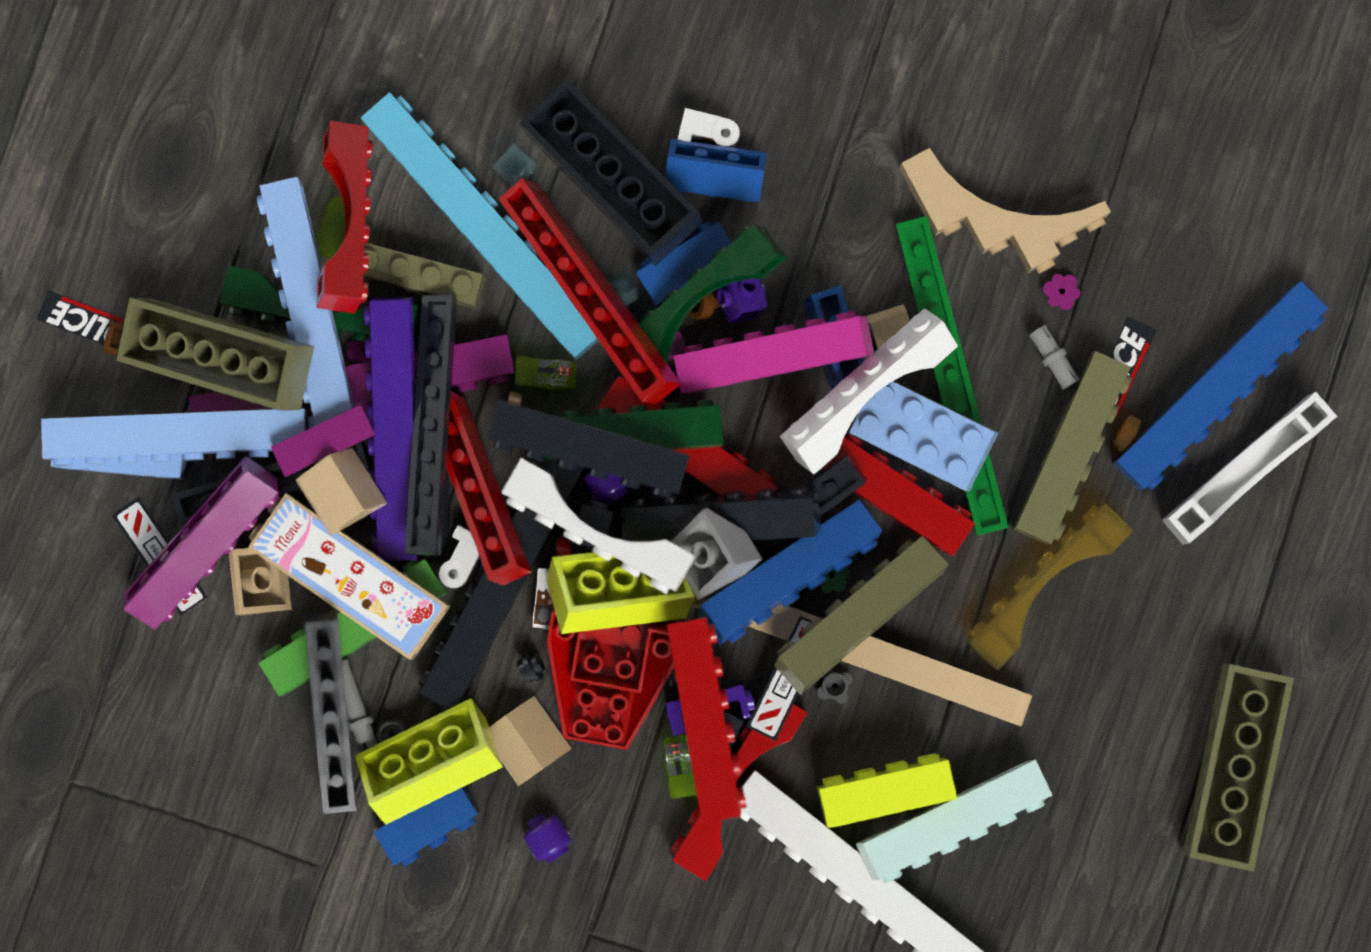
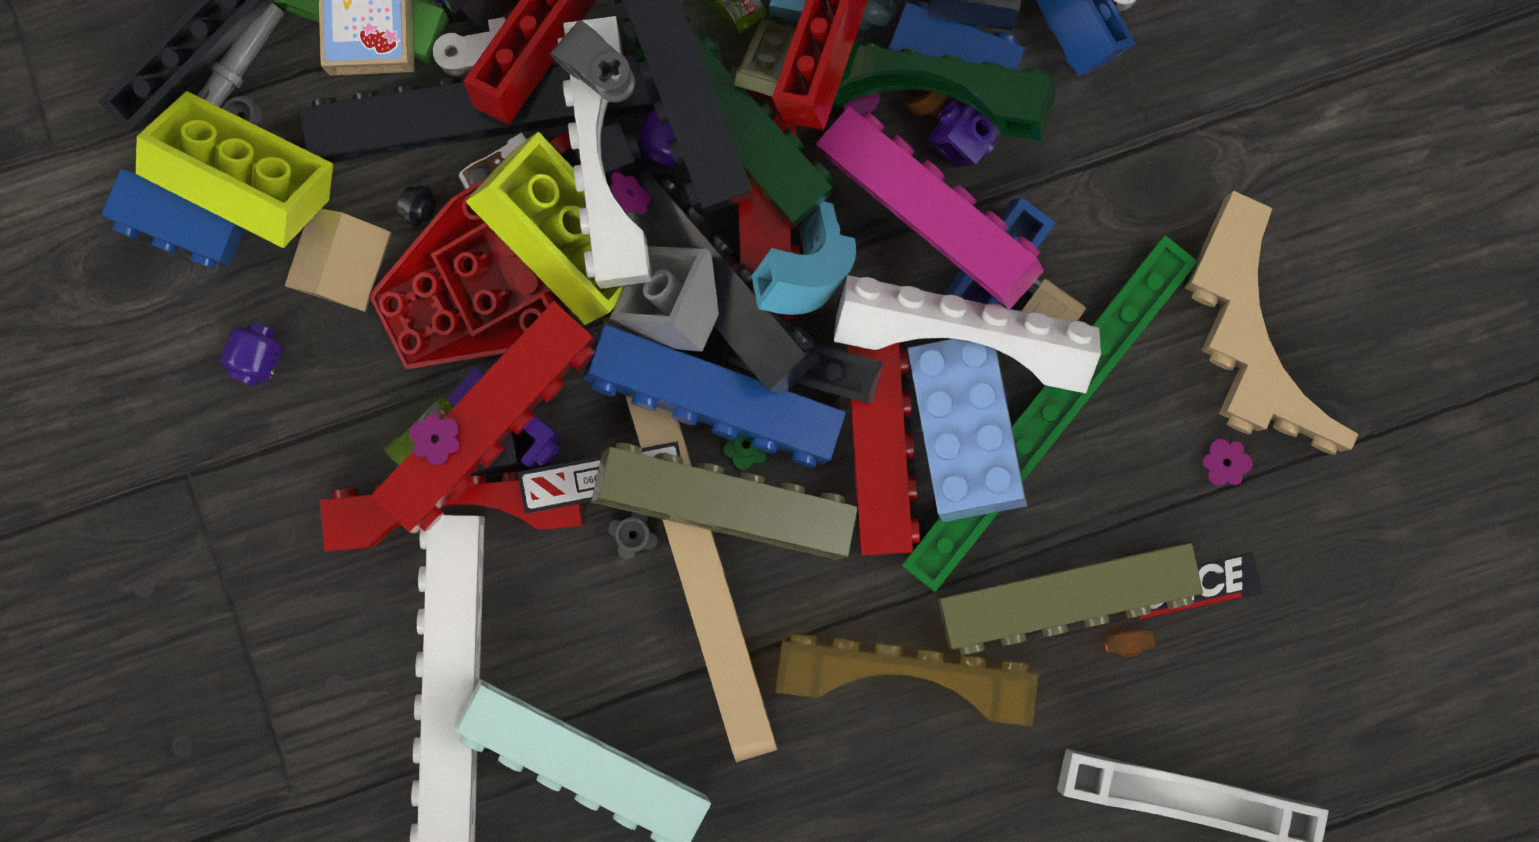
camera: 55 degrees right, 0 degrees up
neon yellow brick [816,753,957,828] -> none
light grey pin [1029,325,1080,390] -> none
blue brick [1112,281,1328,491] -> none
none -> magenta plant [409,413,460,465]
none -> dark grey piece [550,20,636,103]
none -> magenta plant [609,172,651,215]
none -> olive tile [734,19,796,96]
none -> medium azure arch [752,202,856,315]

